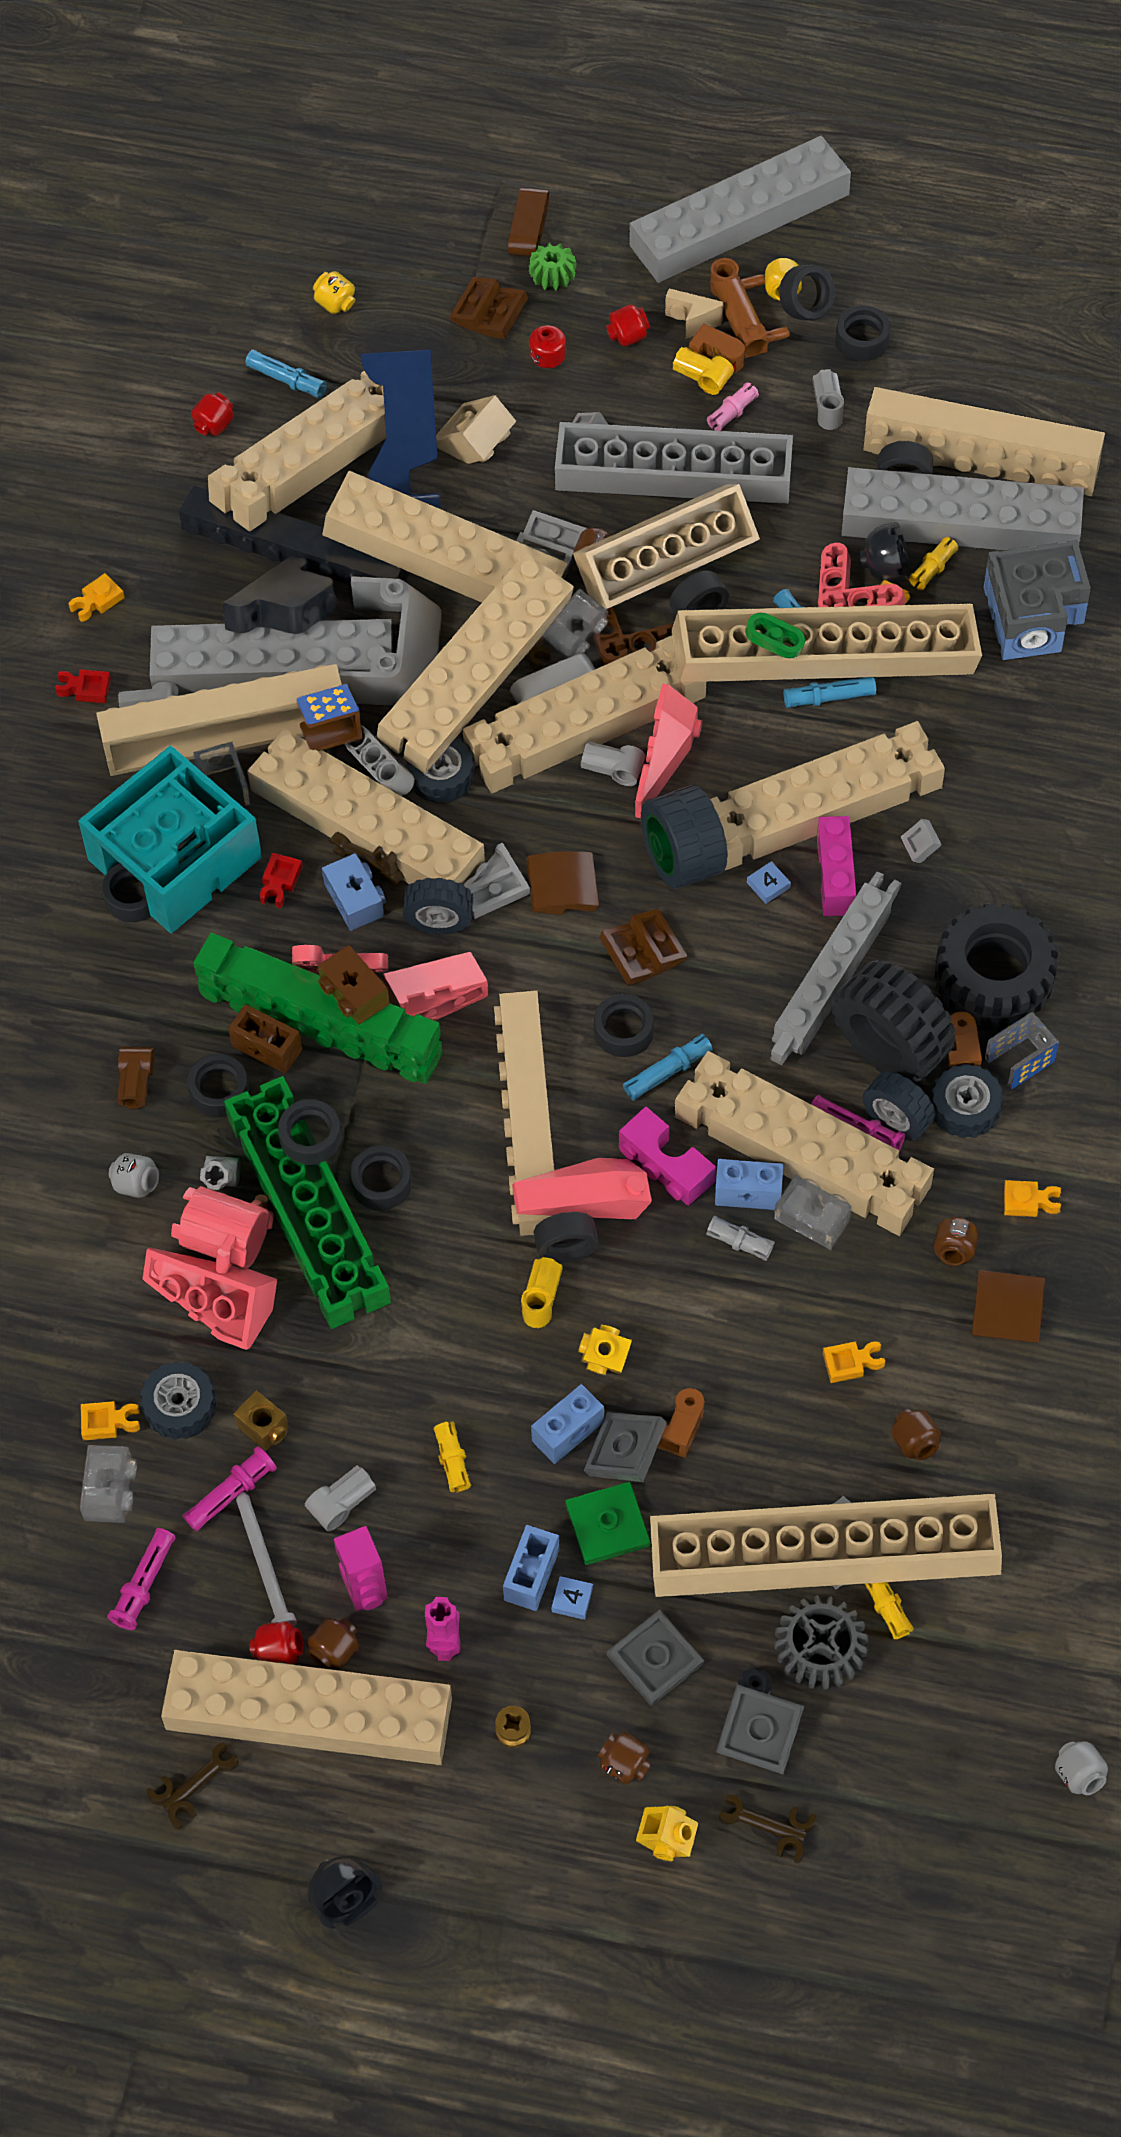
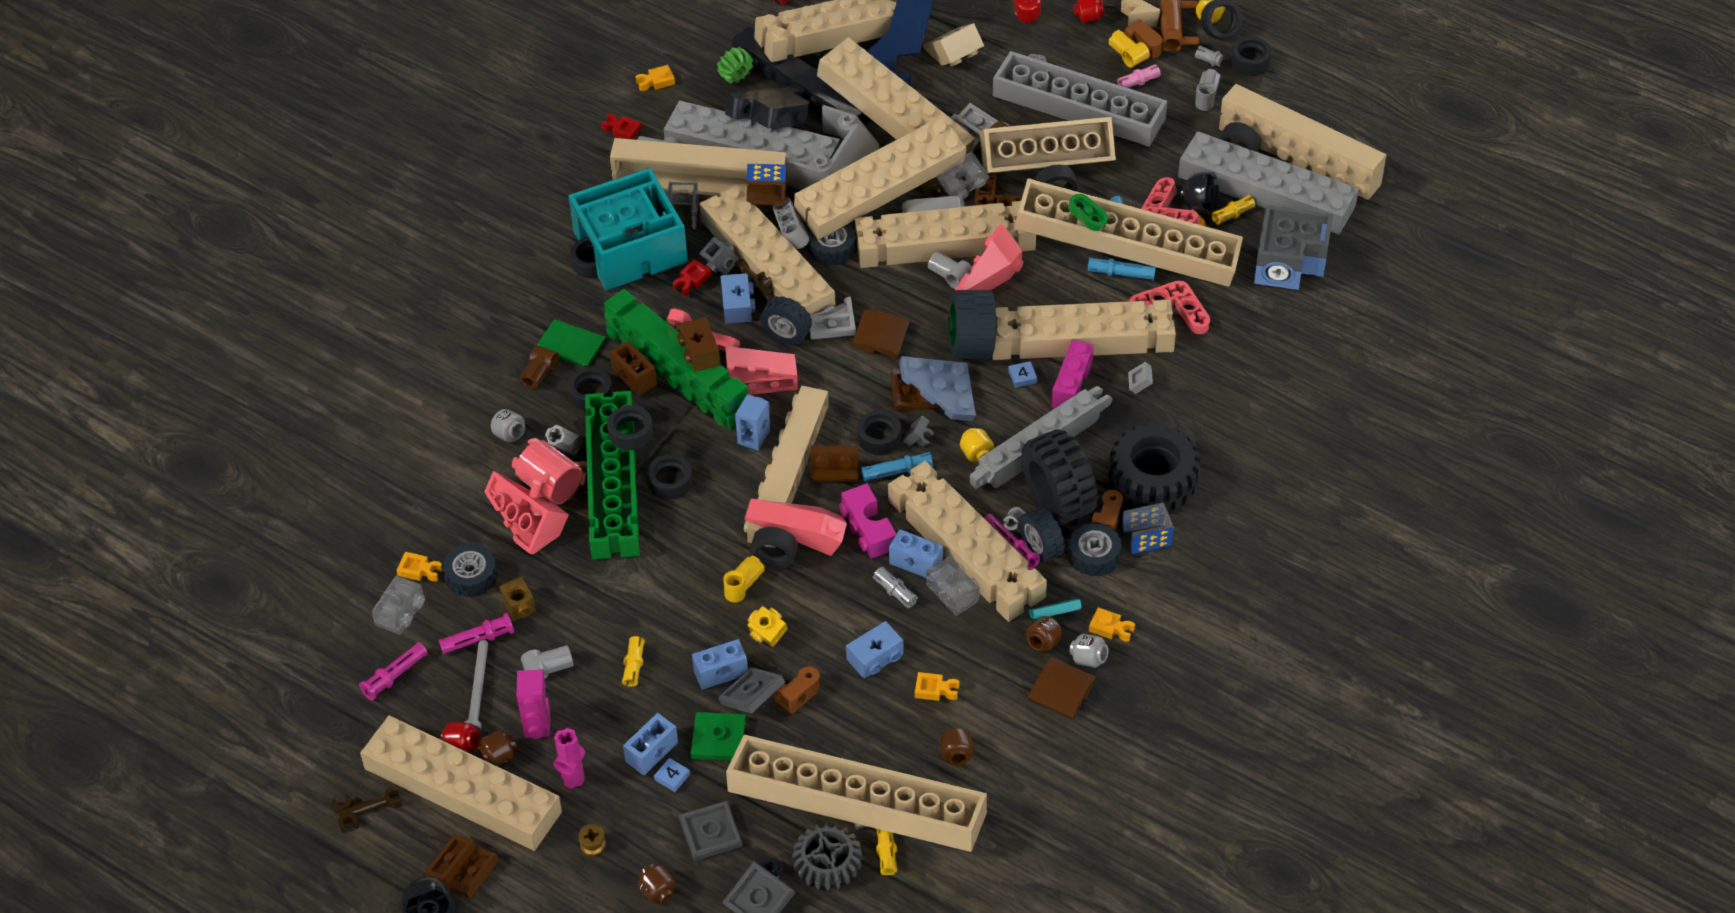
camera: 20 degrees right, 10 degrees down
none -> reddish brown slope [424,834,500,899]
none -> green piece [537,319,606,368]
none -> dark grey brick [699,237,740,275]
none -> bright green gear [717,47,753,83]
none -> medium blue brick [735,394,770,451]
none -> reddish brown bracket [810,445,858,482]
none -> medium blue brick [846,621,903,679]
none -> sand blue plate [899,356,976,421]
none -> dark grey tile [903,416,934,447]
none -> yellow head [960,428,994,463]
none -> light grey pin [1003,507,1026,531]
none -> teal tile [1028,599,1082,619]
none -> light grey head [1070,634,1108,668]
none -> coral beam [1129,281,1210,334]
none -> light grey pin [1195,46,1223,67]

